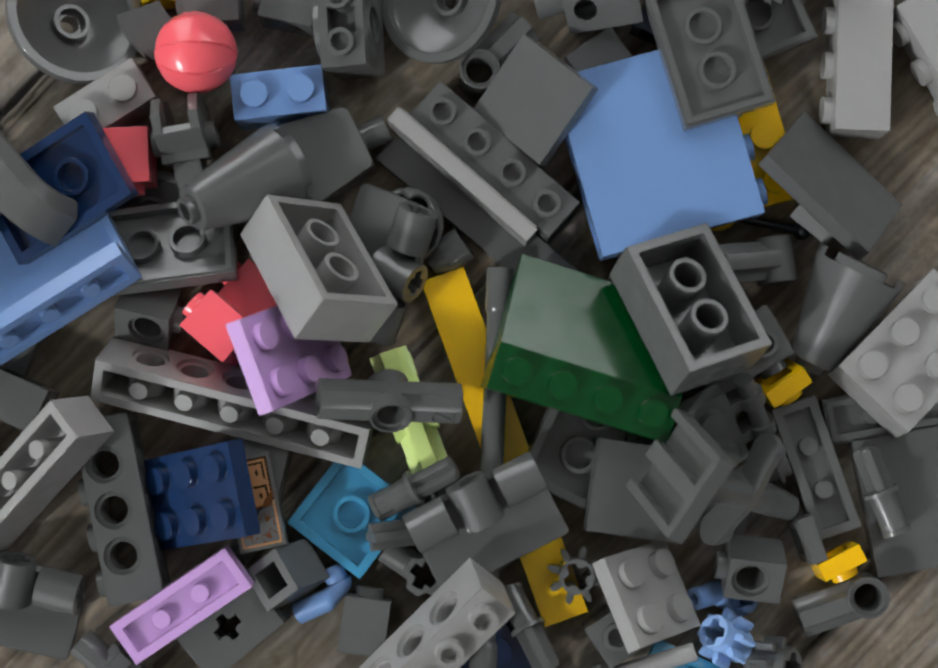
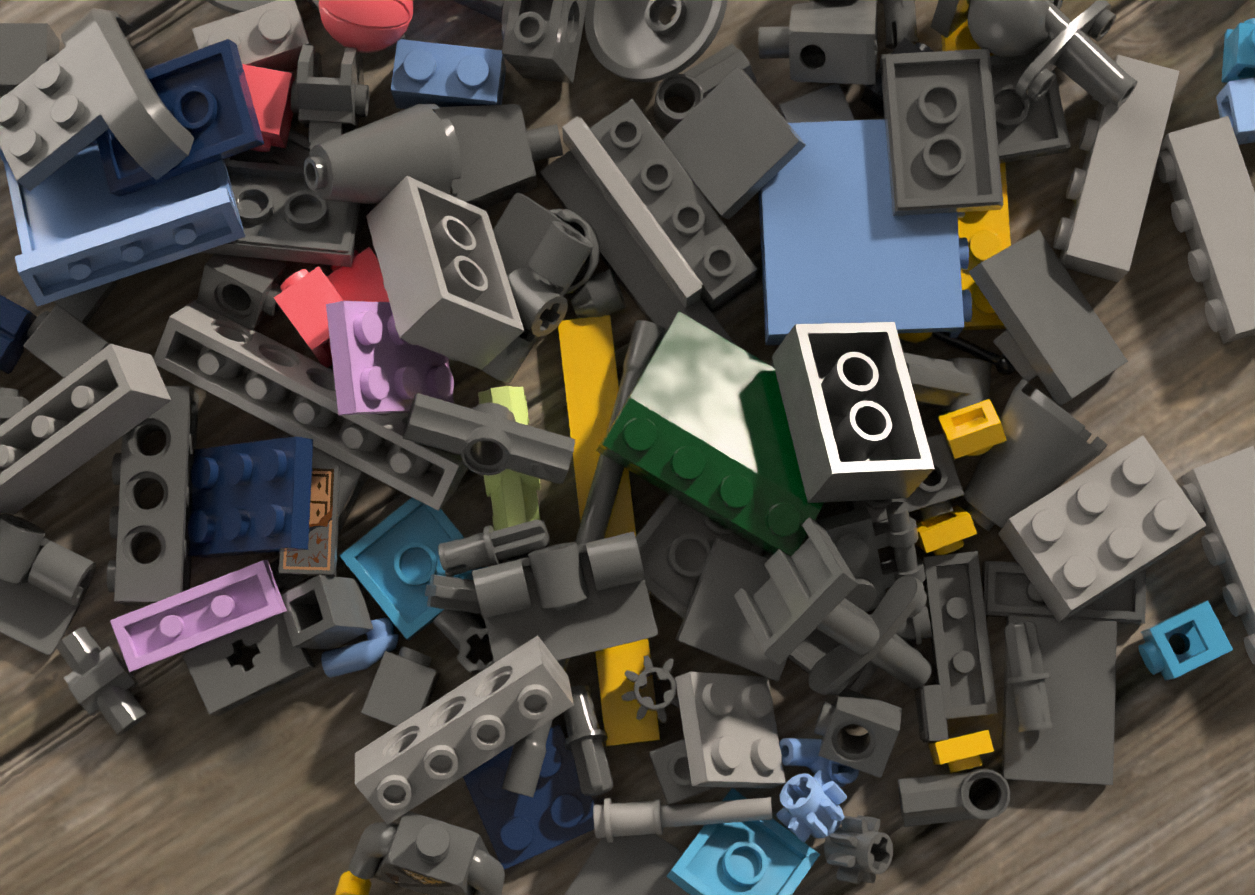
camera: 10 degrees right, 5 degrees down
none -> yellow plate [938,399,1007,459]

